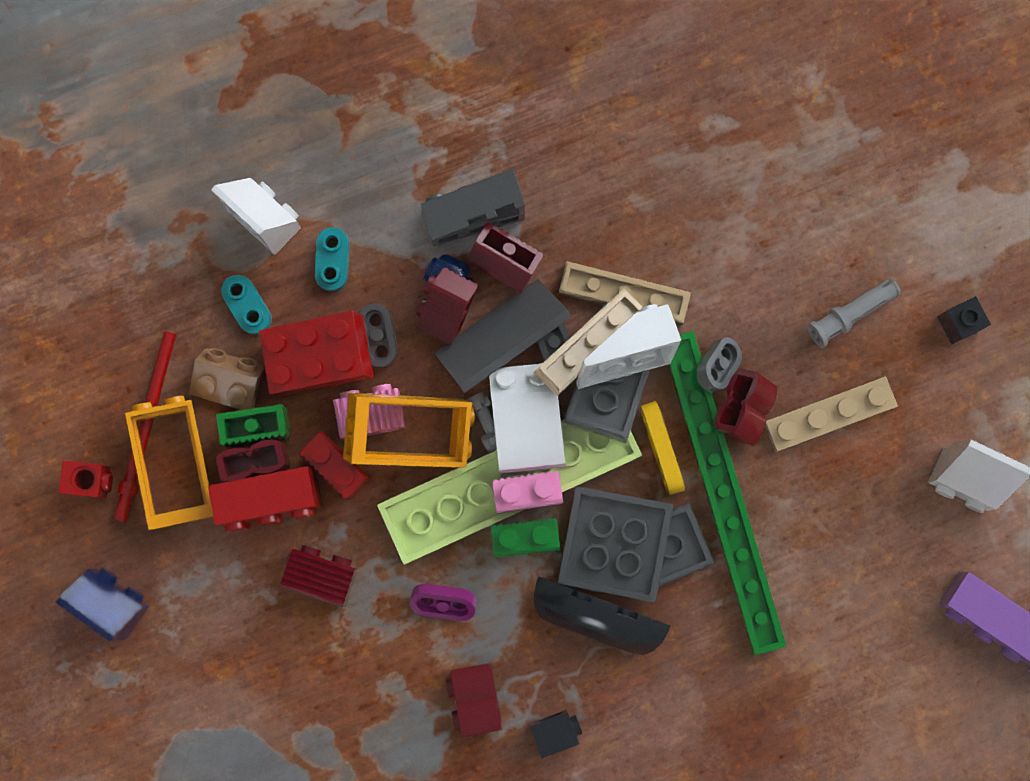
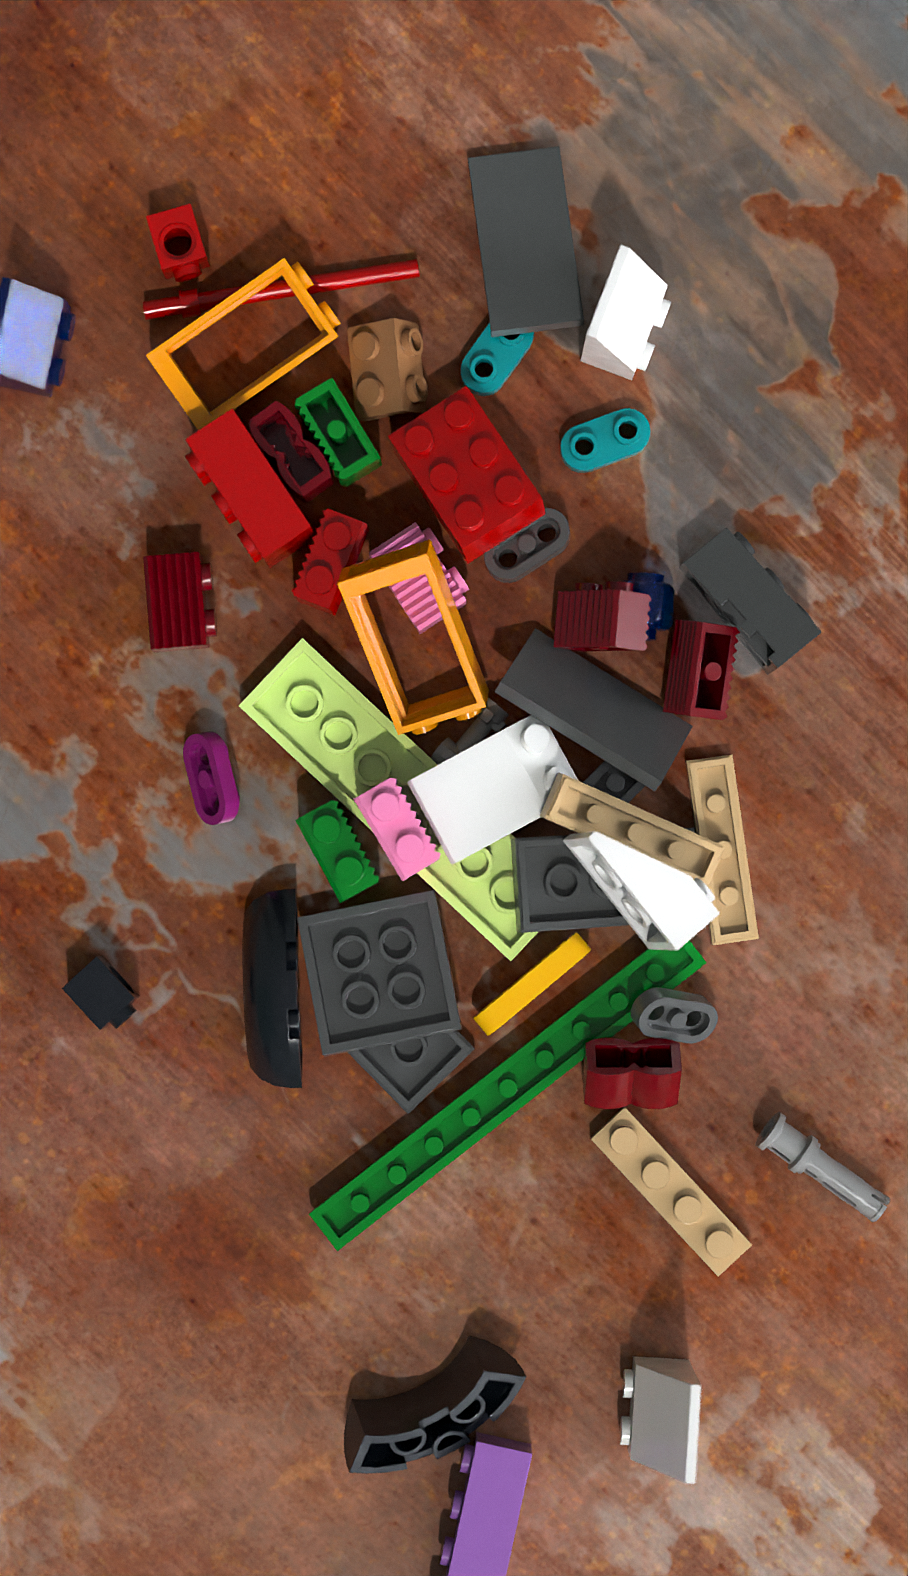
camera: 70 degrees right, 5 degrees up
dark red brick [446,663,503,737] -> none
black brick [937,296,991,345] -> none
none -> black brick [344,1336,526,1474]
none -> dark grey tile [468,146,584,337]

